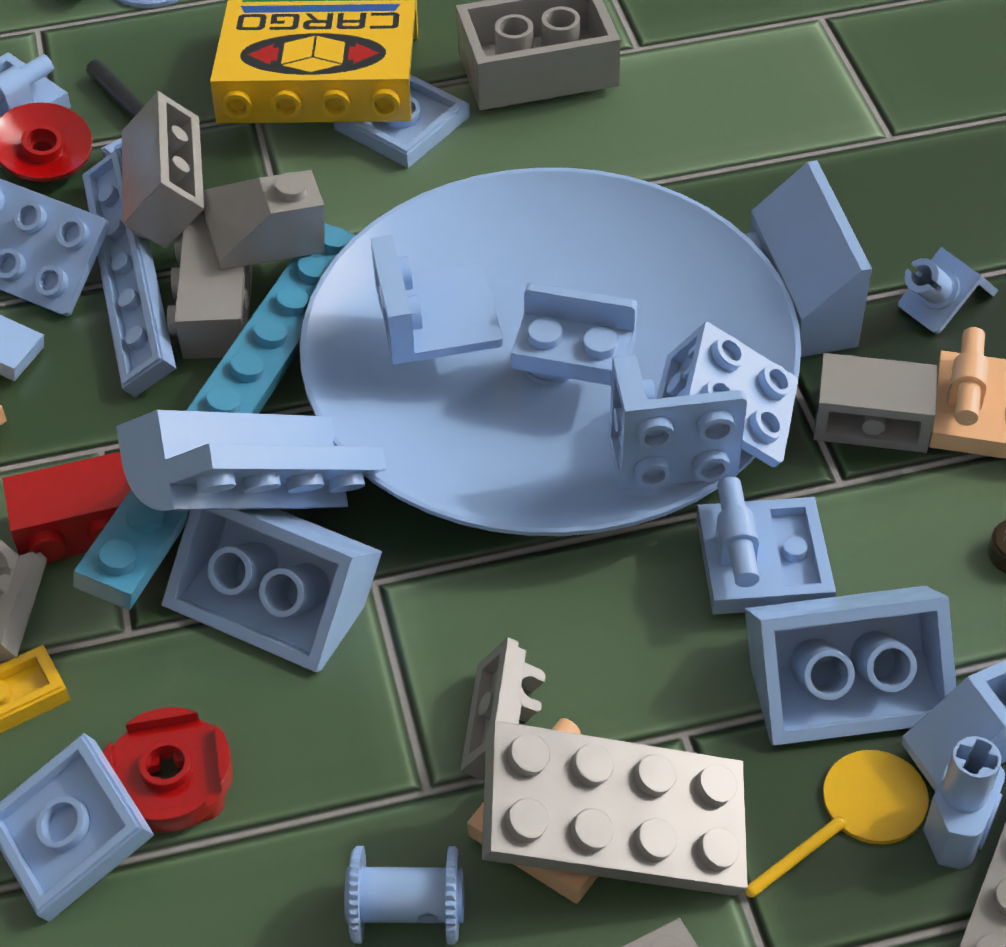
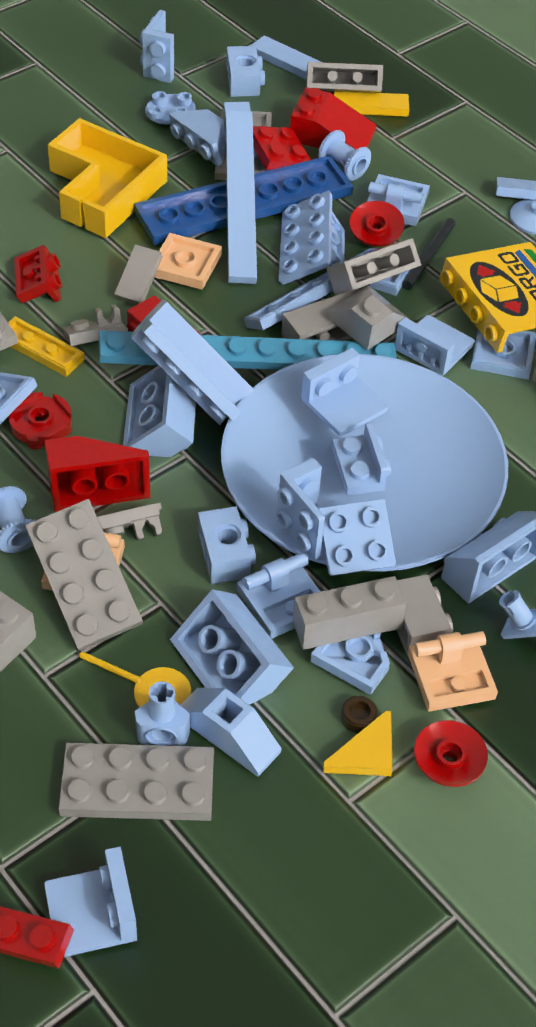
camera: 60 degrees right, 0 degrees up
none -> red slope [45,436,151,512]
none -> light blue brick [198,506,256,584]
none -> light grey brick [293,576,407,650]
none -> light blue plate [310,633,390,695]
none -> light blue bracket [395,315,475,376]

